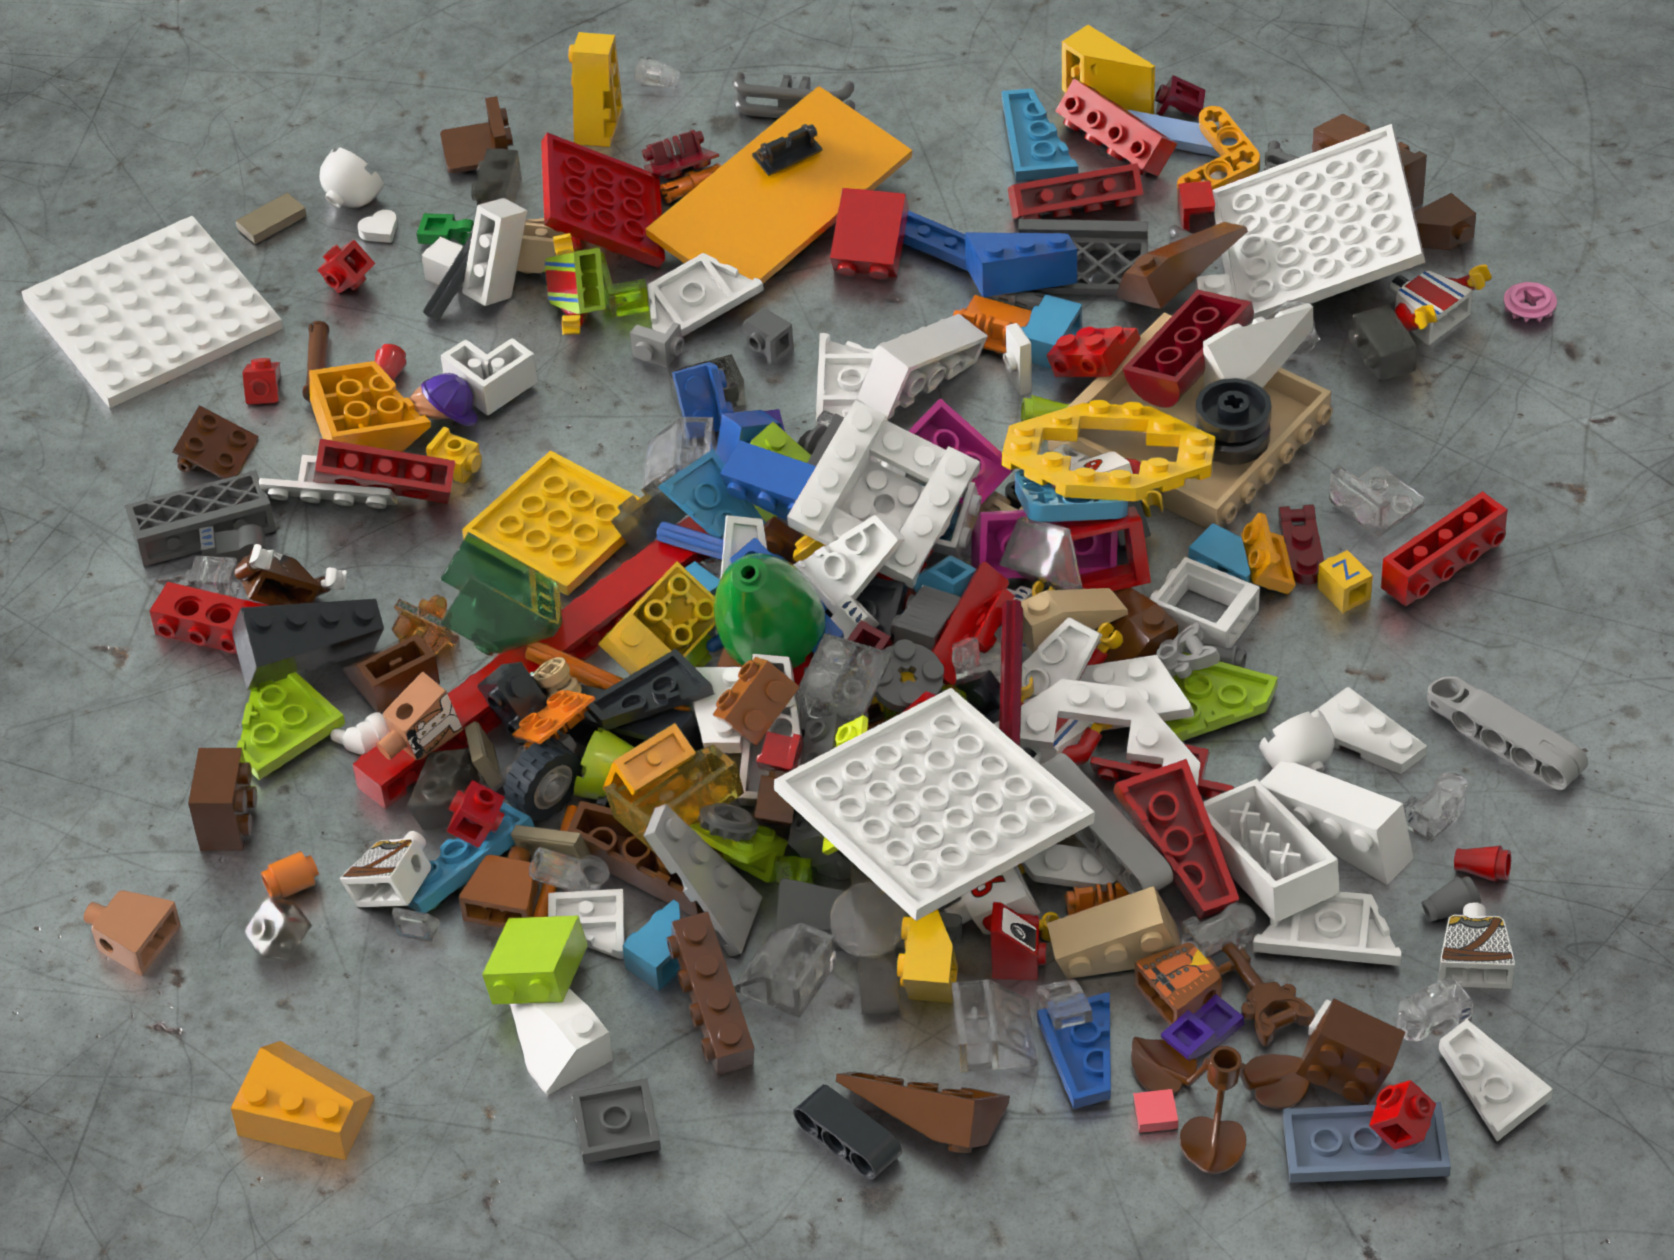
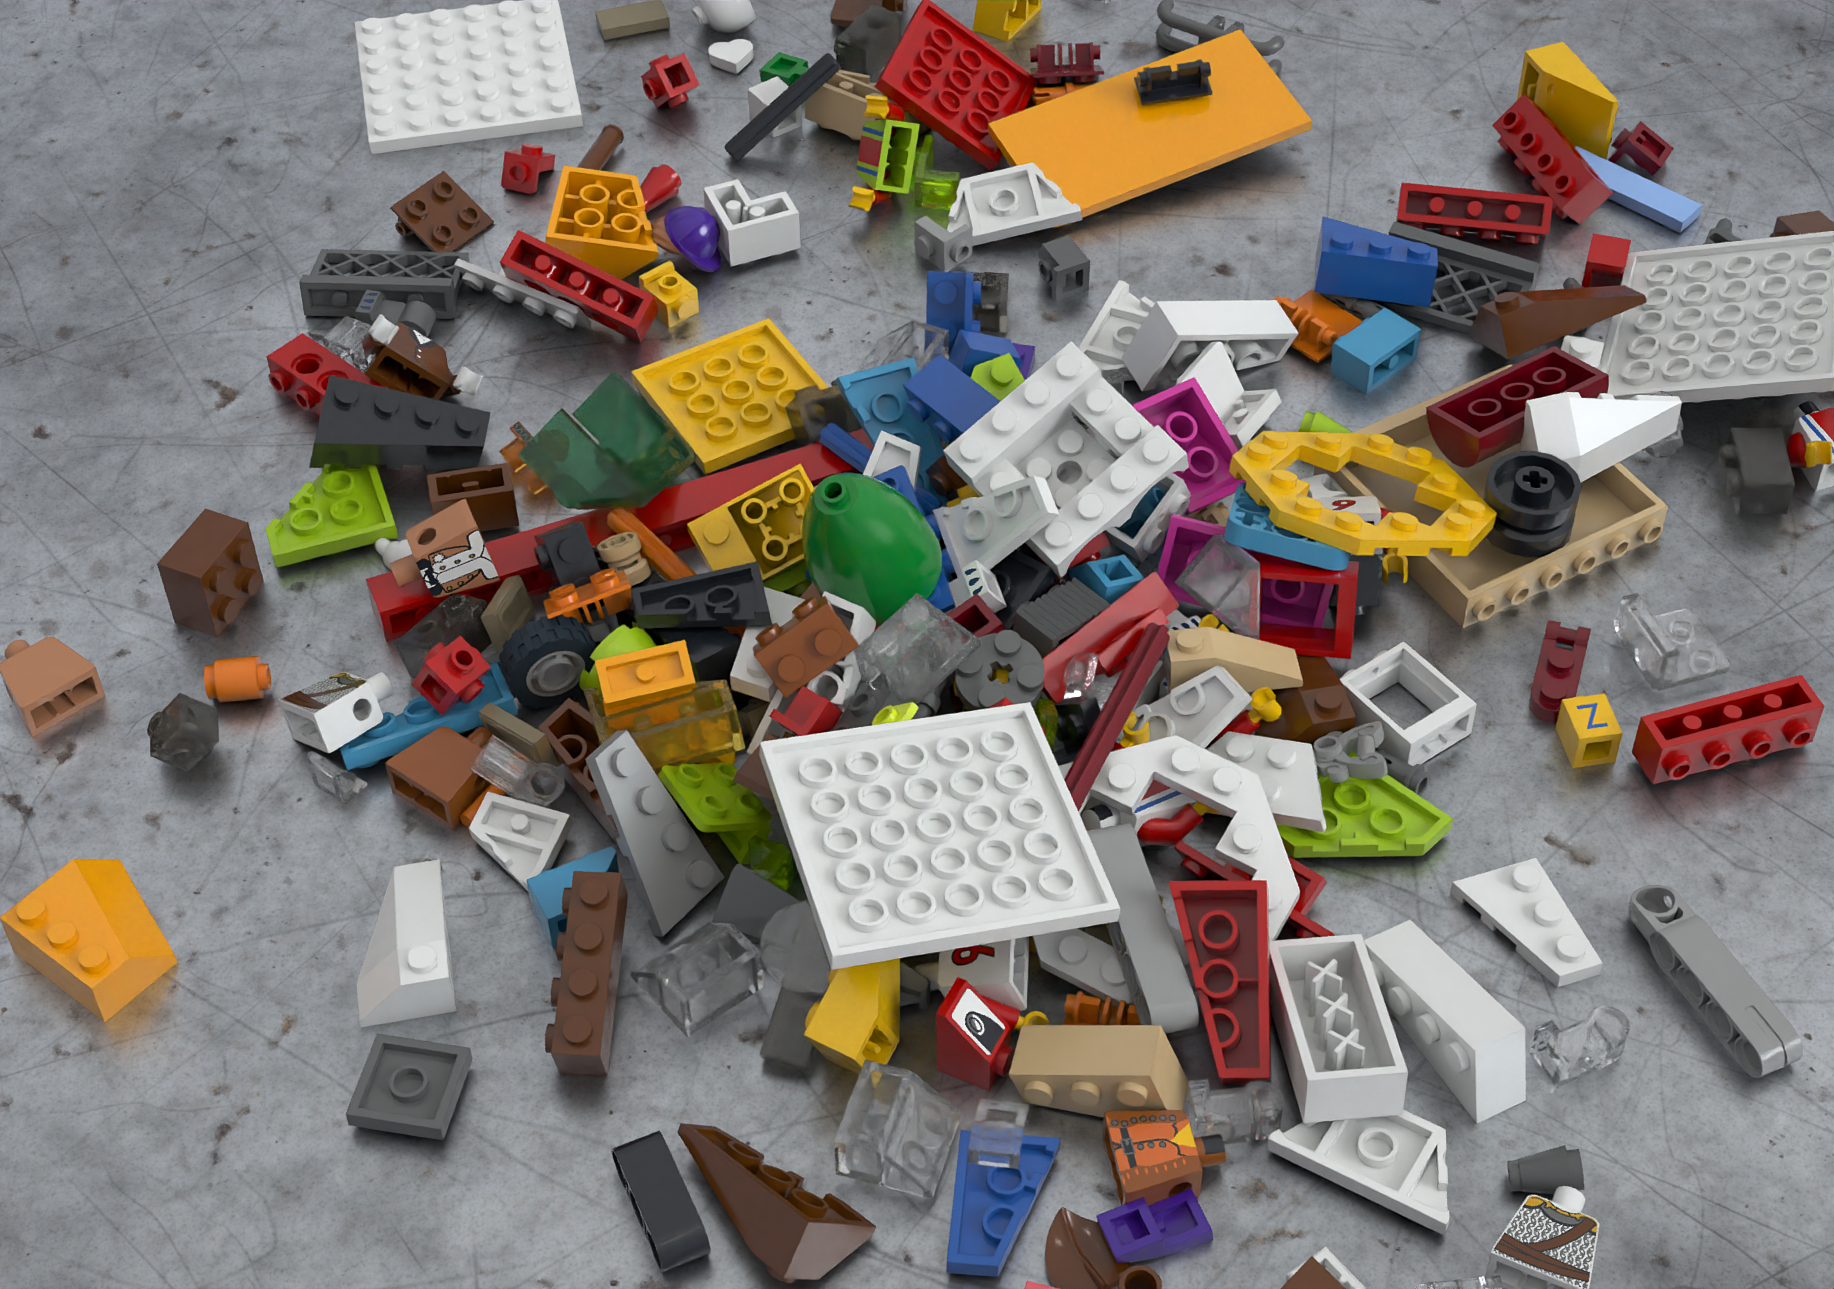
camera: 20 degrees right, 0 degrees up
white brick [462,198,527,306] -> none
lime brick [482,915,588,1005] -> none
dark grey gear [698,803,758,842] -> none
red brick [830,187,909,279] -> none
blue plate [903,211,968,271] -> none
dark azure wing [1002,88,1079,181] -> none
white plate [1003,323,1032,395] -> none
red plate [1046,326,1141,377] -> none
light orange beam [1177,106,1260,196] -> none
dark azure slope [1188,523,1250,583] -> none
reddish brown piece [1221,942,1315,1047] -> none
light orange bracket [1241,512,1296,594] -> none
white cylinder [1259,710,1335,773] -> none
red cone [1454,845,1512,883] -> none
none -> white bracket [1176,341,1282,450]

